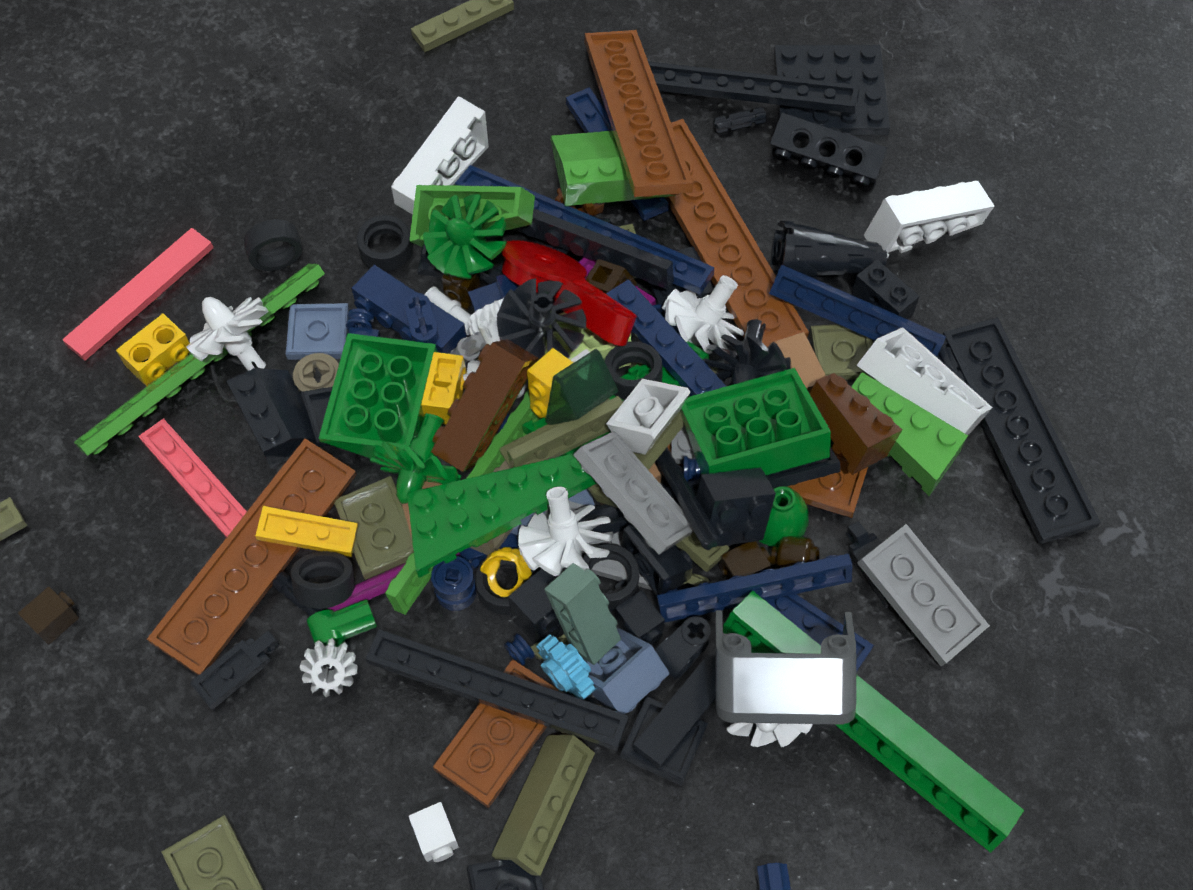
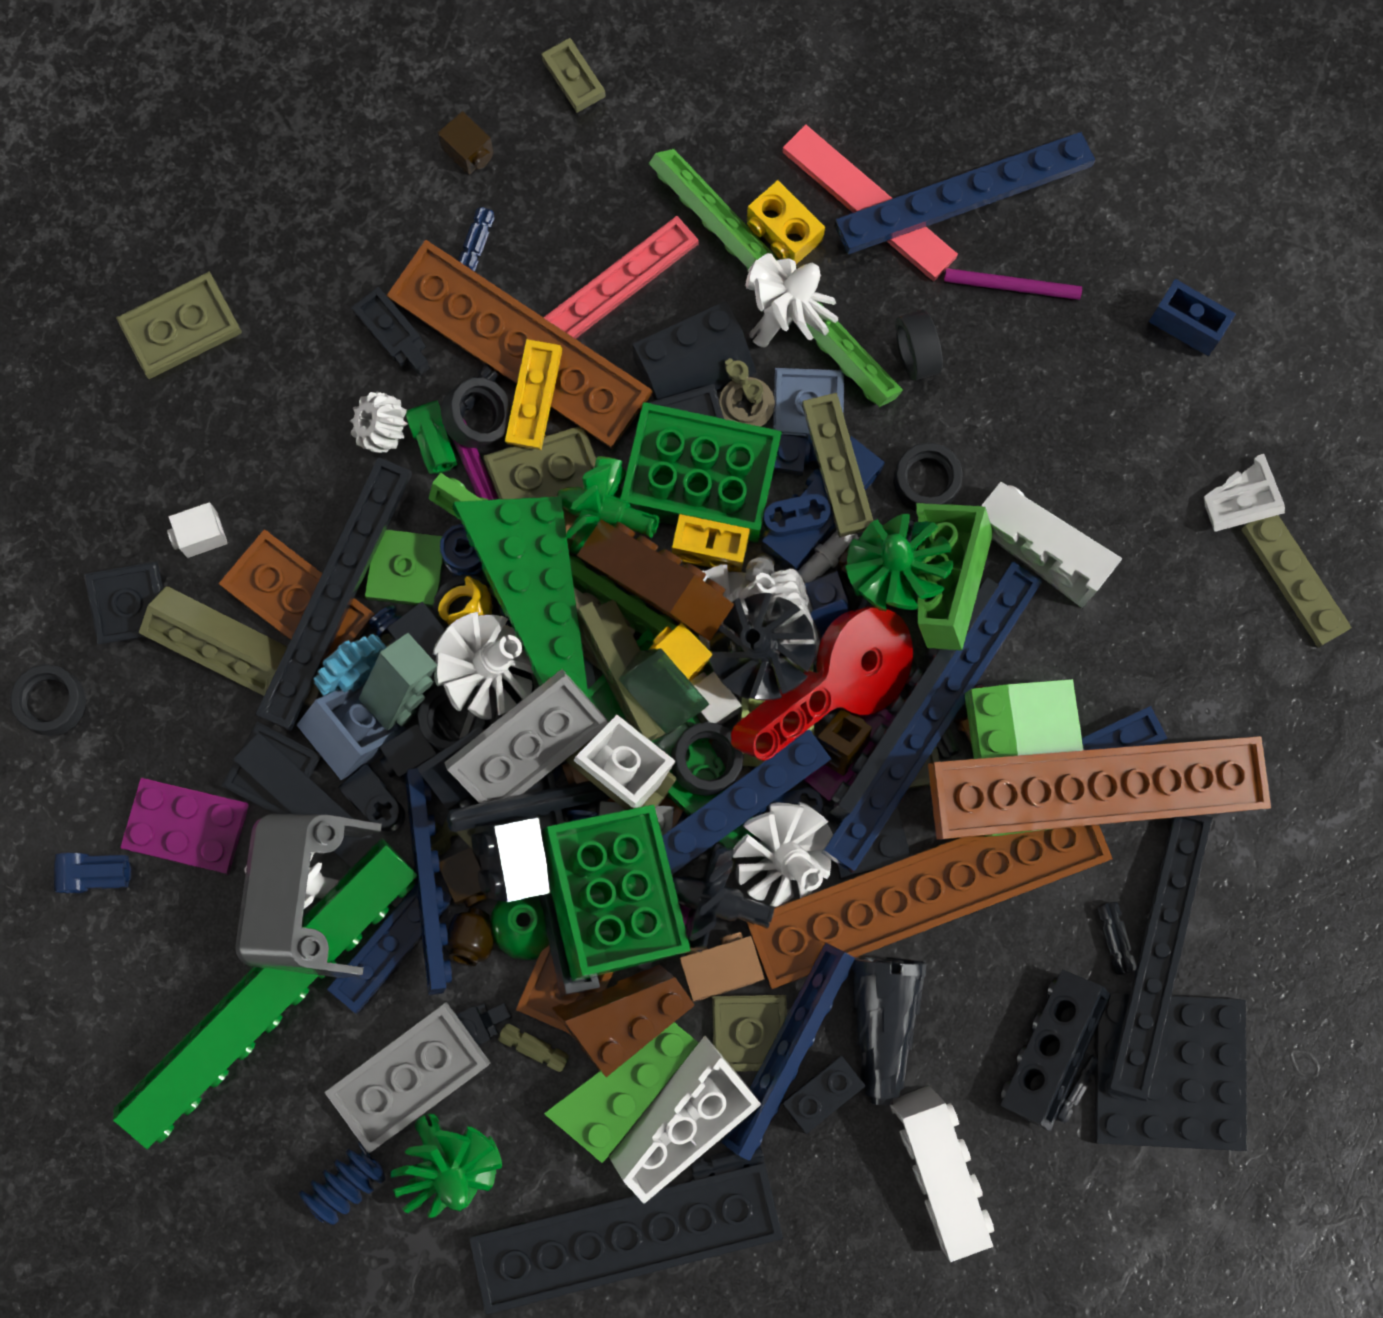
camera: 90 degrees right, 15 degrees up
none -> magenta plate [120,778,249,875]
none -> dark blue piece [299,1142,386,1225]
none -> bright green plate [365,530,444,607]
none -> green piece [390,1114,502,1218]
none -> dark blue axle [458,207,494,272]
none -> olive axle [498,1024,569,1072]
none -> olive piece [725,358,764,405]
none -> olive plate [802,393,874,538]
none -> dark blue plate [834,132,1095,255]
none -> magenta bar [944,268,1082,300]
none -> dark blue brick [1149,279,1236,356]
none -> white wing [1204,454,1285,532]

